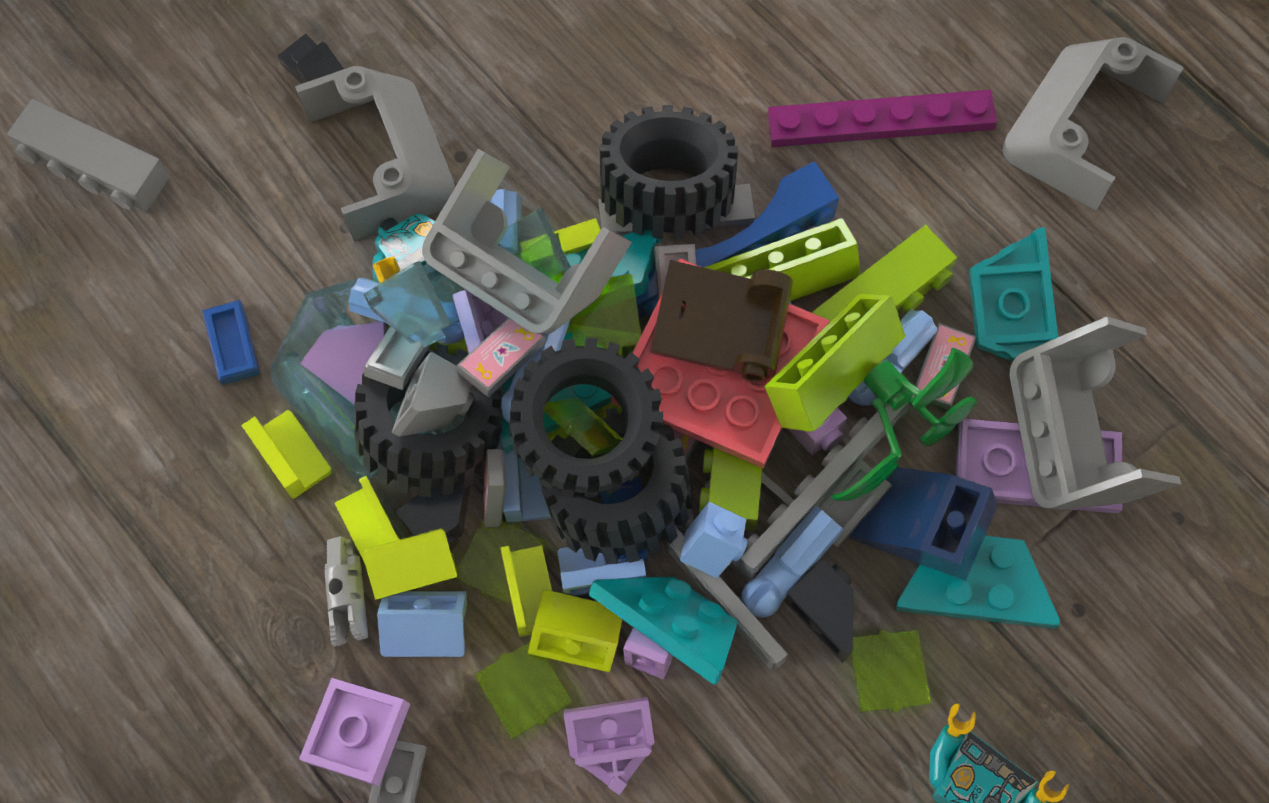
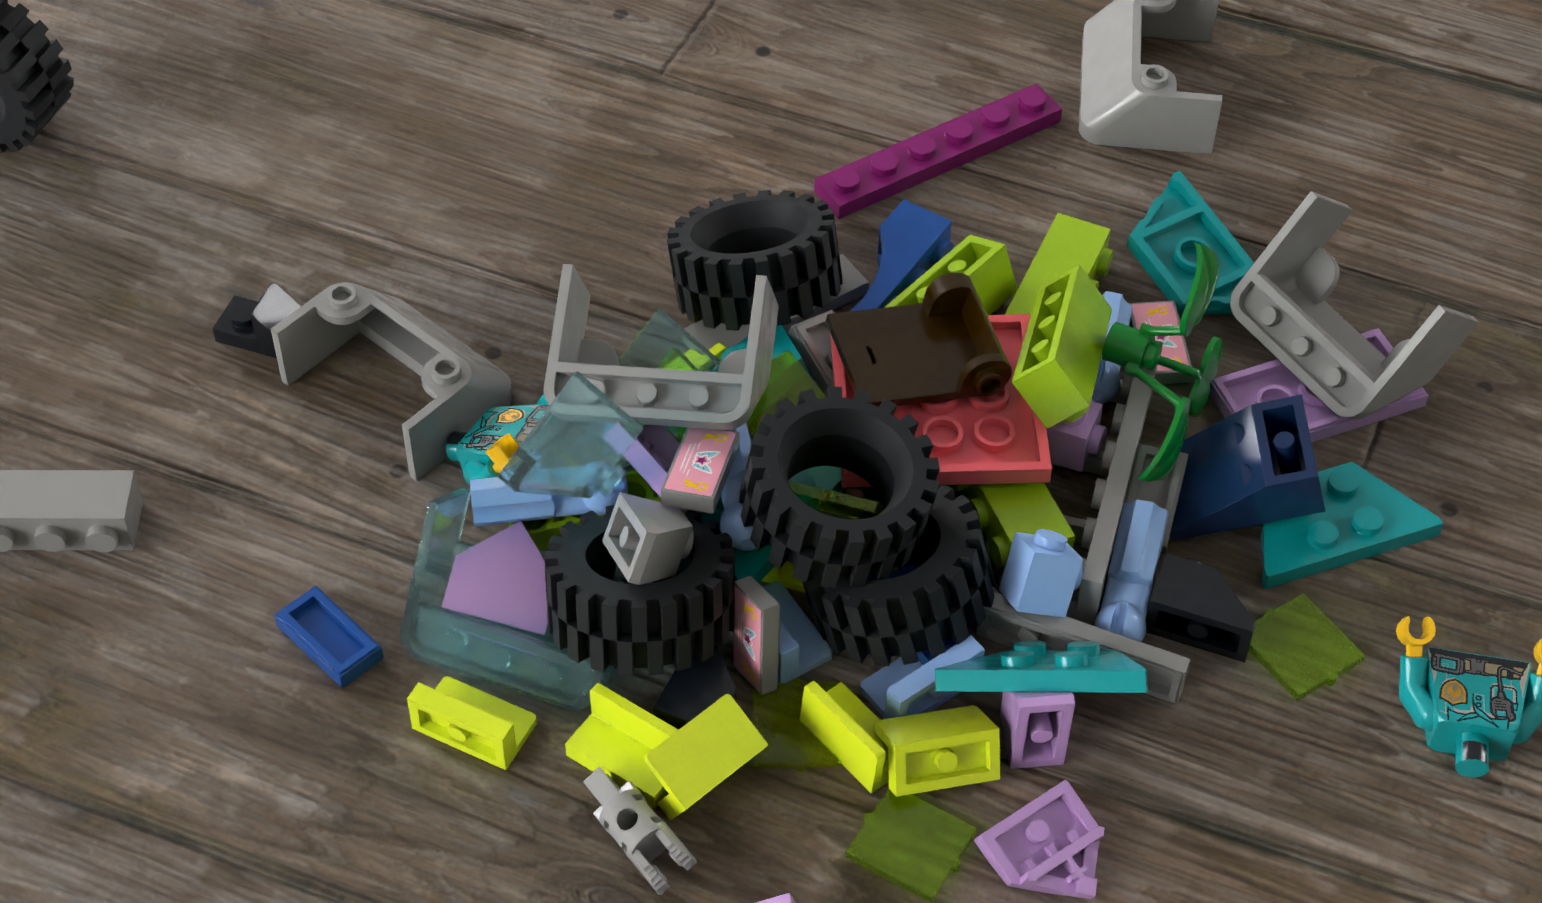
camera: 30 degrees left, 20 degrees down
light grey tile [364,311,438,390] -> none
light blue panel [377,591,467,657] -> none

